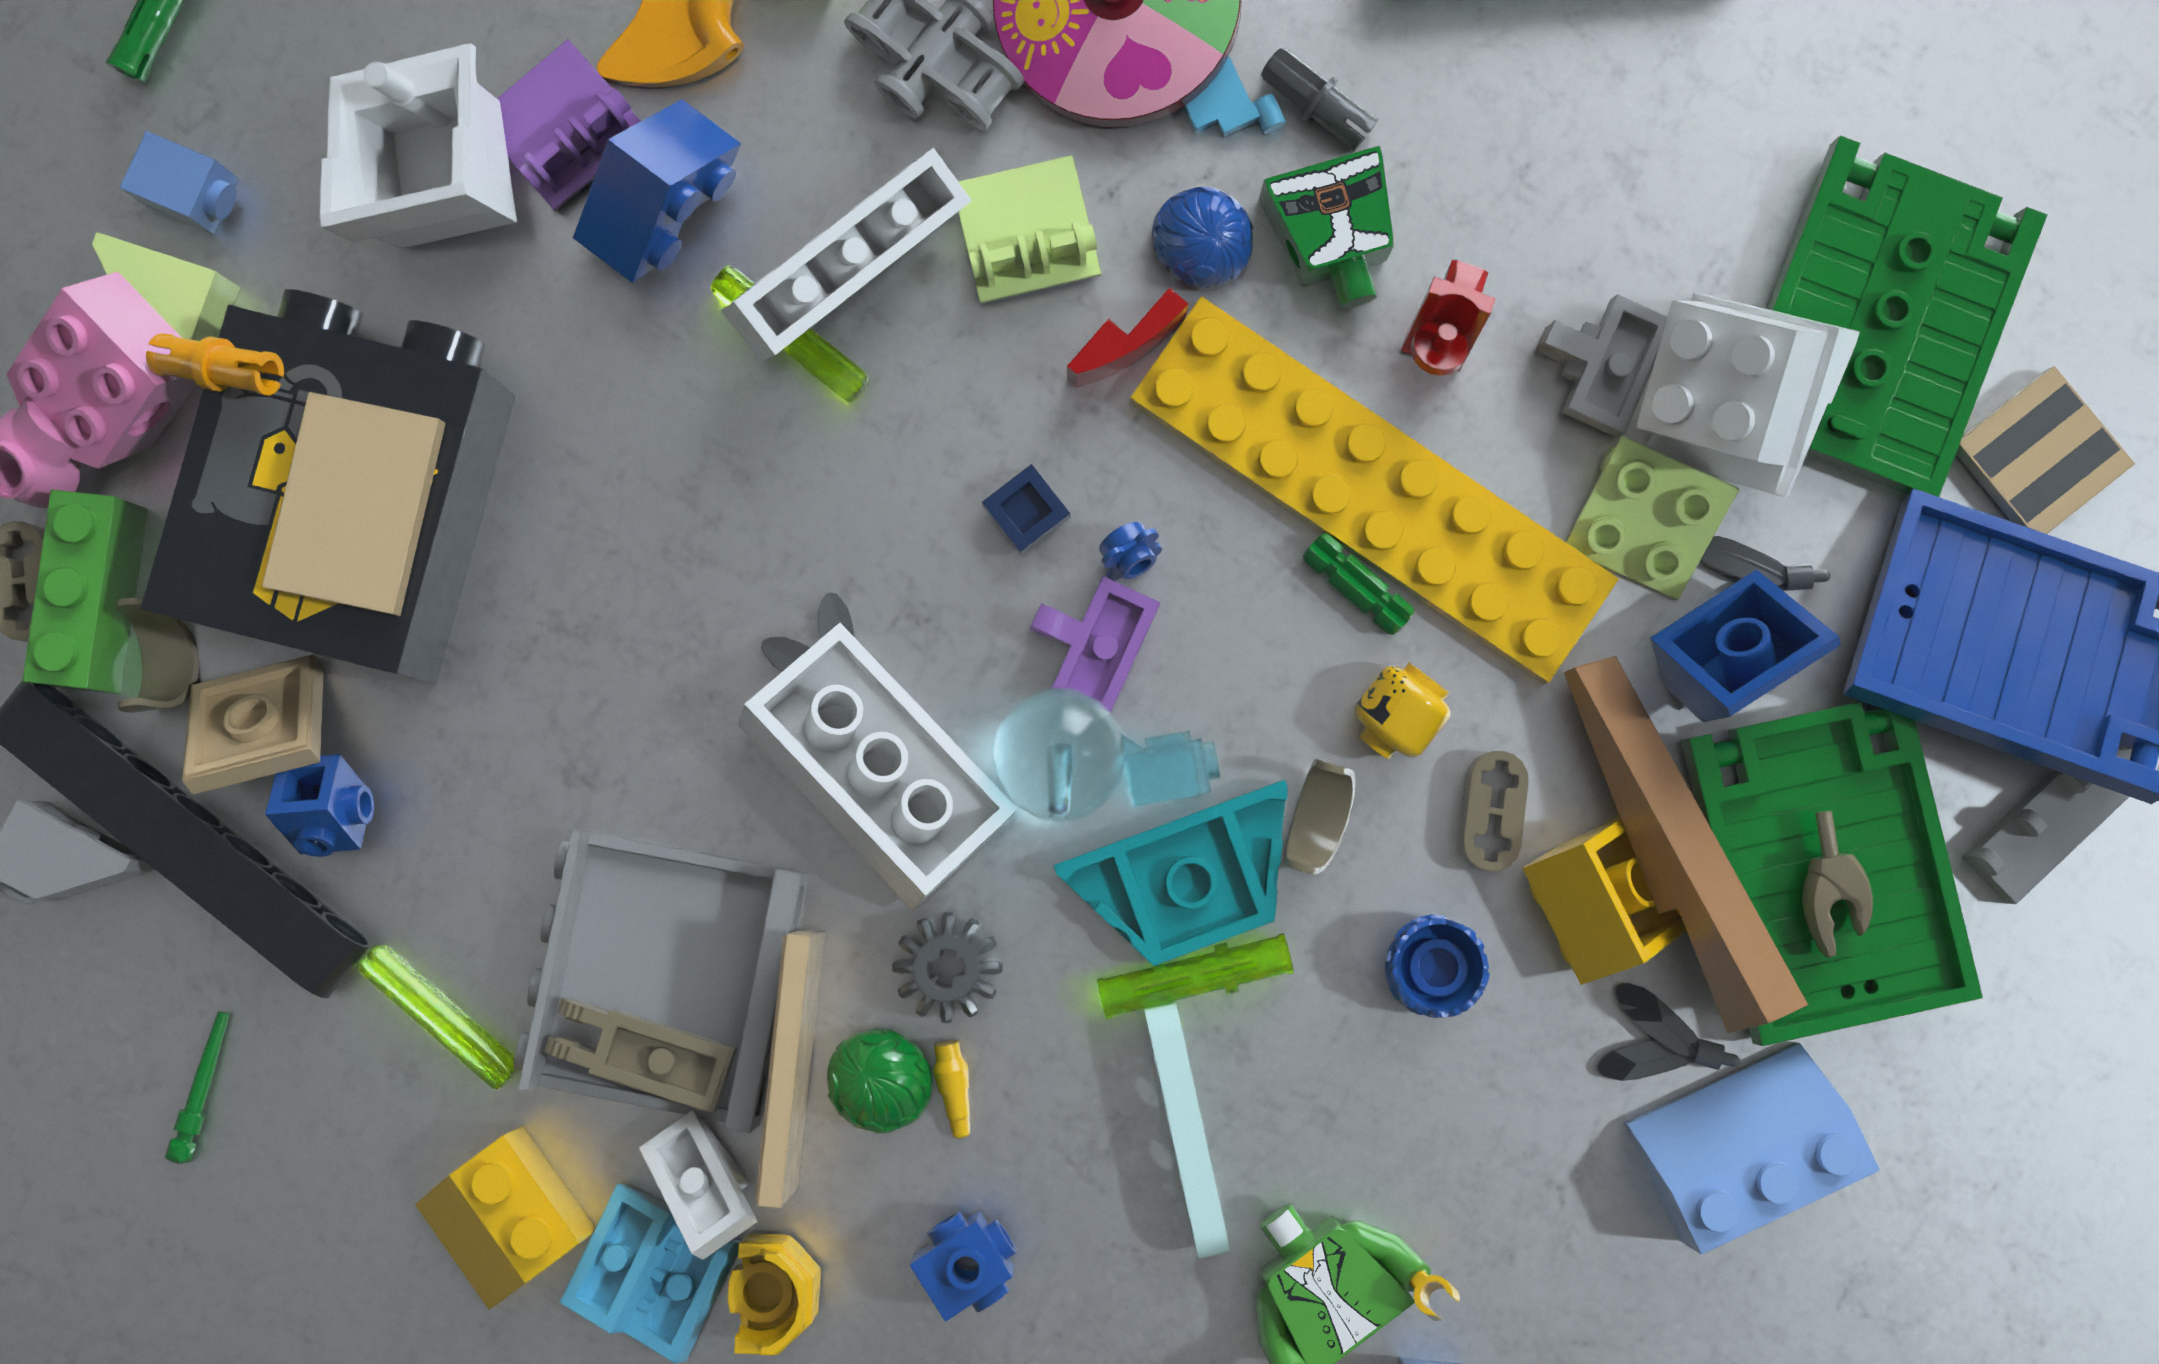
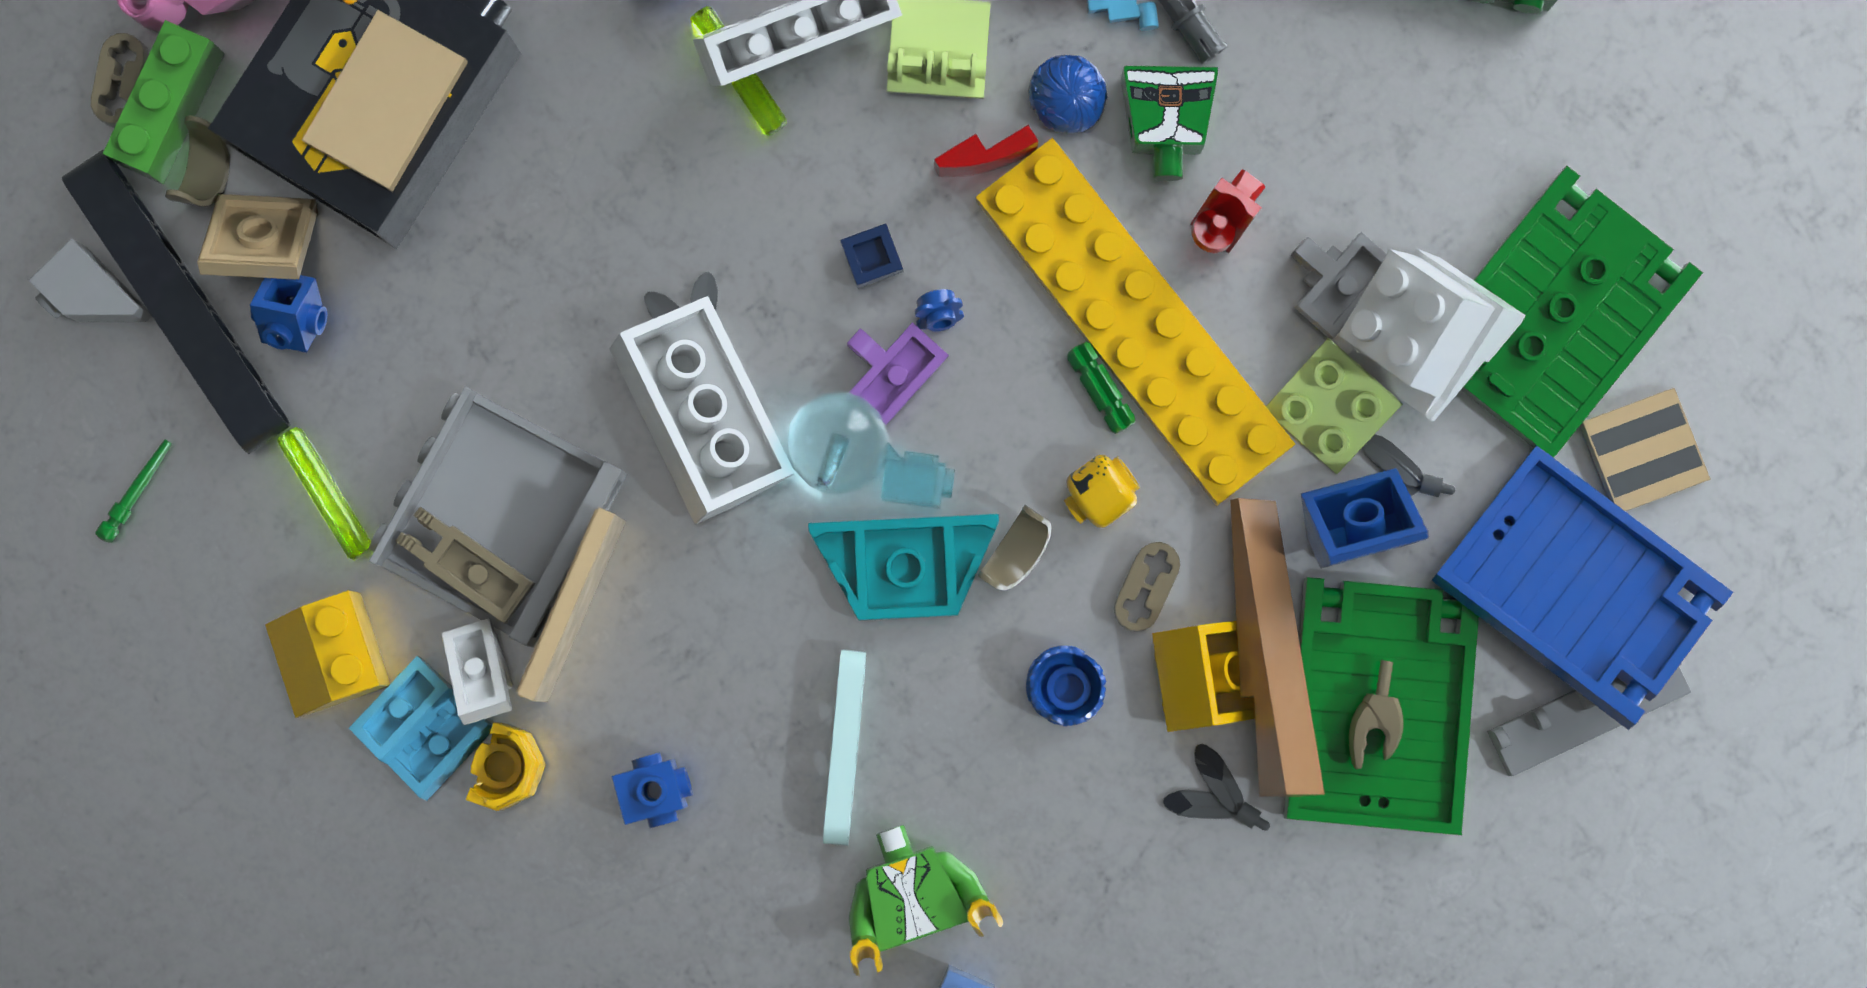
camera: 20 degrees right, 0 degrees up
green hair [827,1028,932,1134] -> none
dark grey gear [892,912,1003,1023] -> none
yellow piece [933,1040,970,1139] -> none
clear neon green pin [1097,933,1294,1019] -> none
light blue slope [1624,1042,1880,1255] -> none

